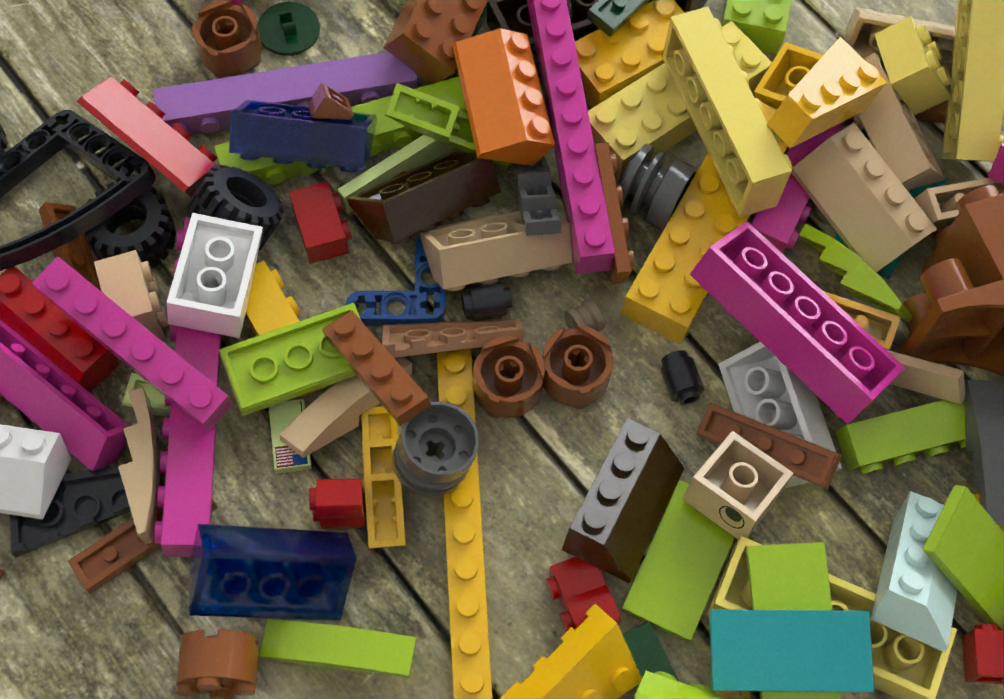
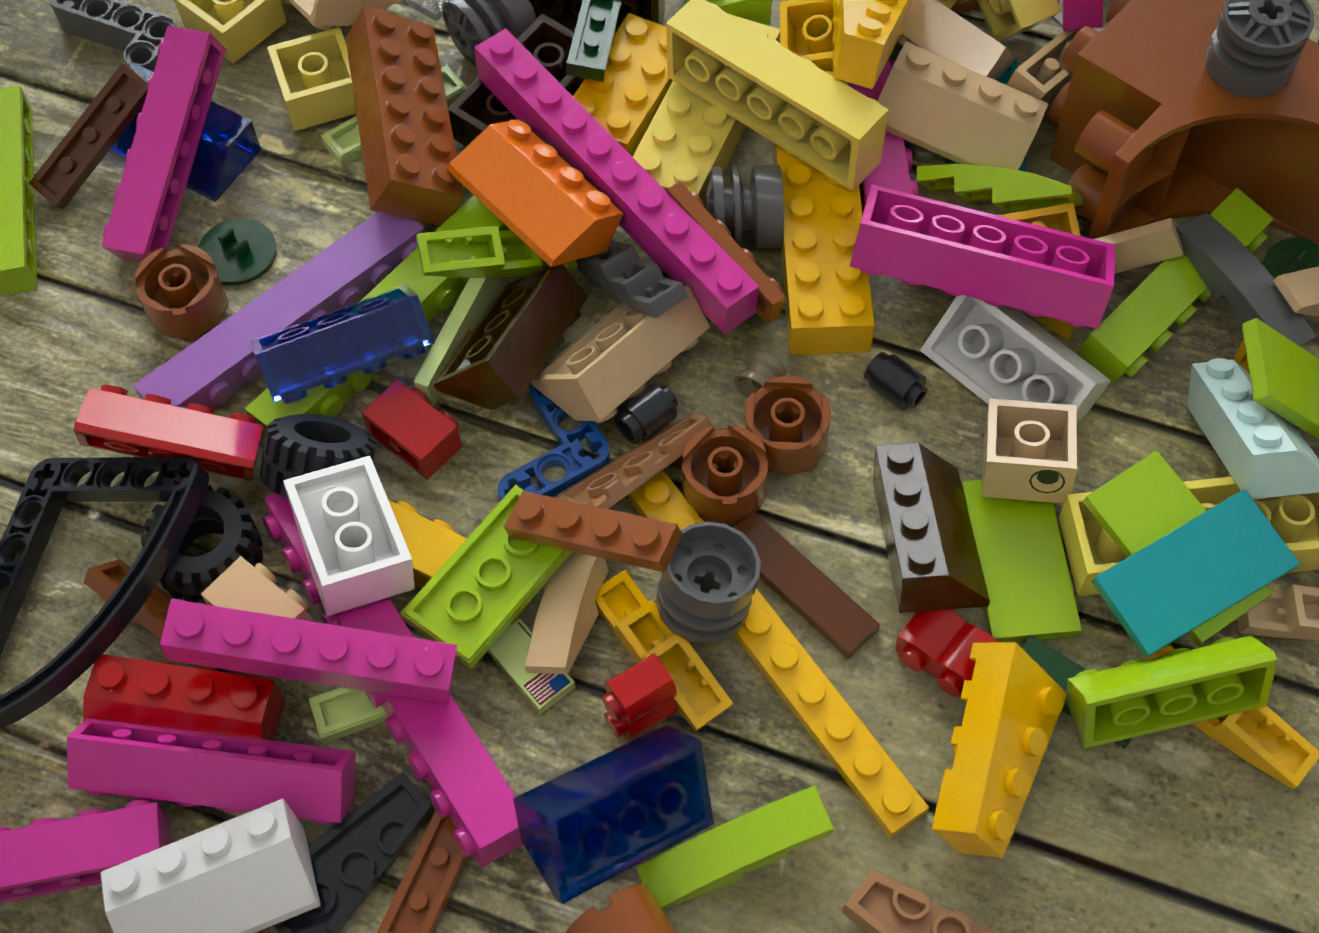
camera: 25 degrees left, 5 degrees down
tan slope [118,387,161,545] -> none
dark orange slope [308,83,354,119] -> none
dark orange tile [696,402,842,490] -> none
none -> reddish brown tile [734,511,880,659]

